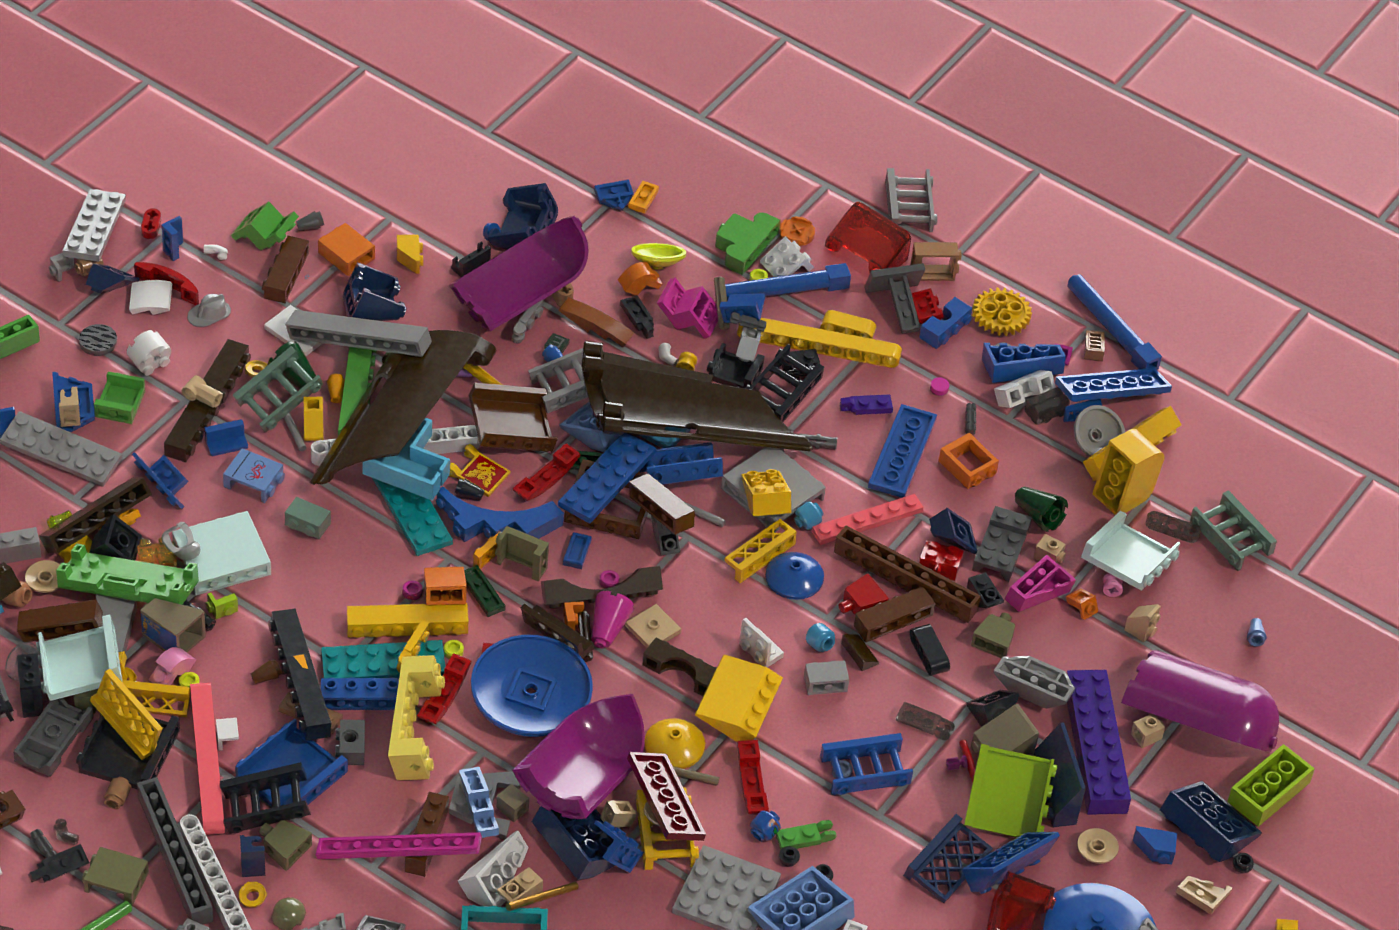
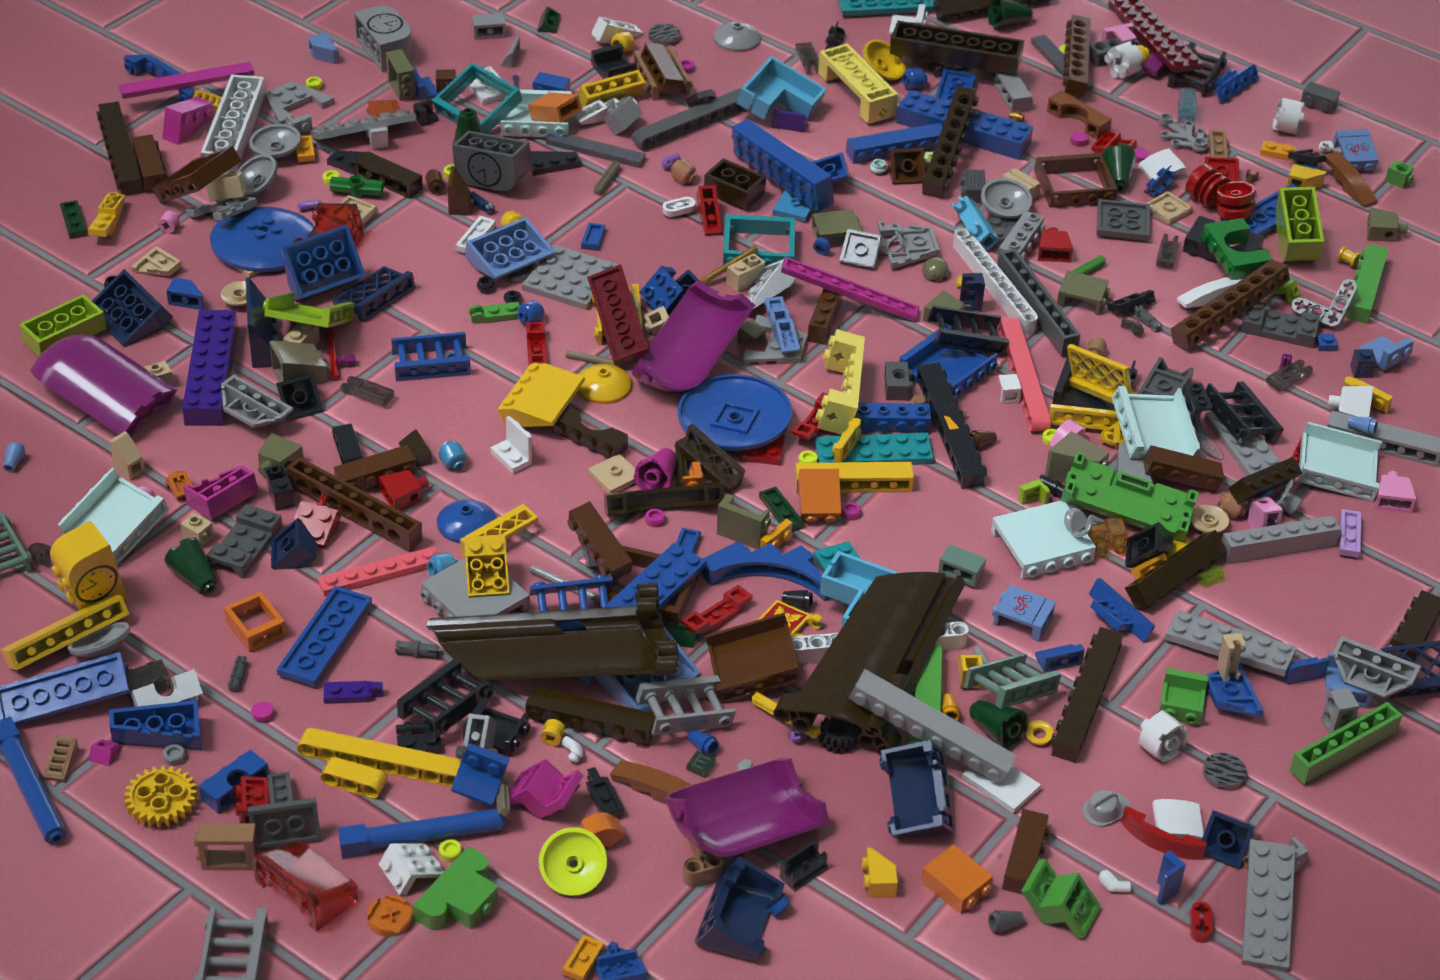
camera: 175 degrees left, 5 degrees down
tan piece [181,376,223,408] -> none
light grey brick [804,661,849,695] -> none

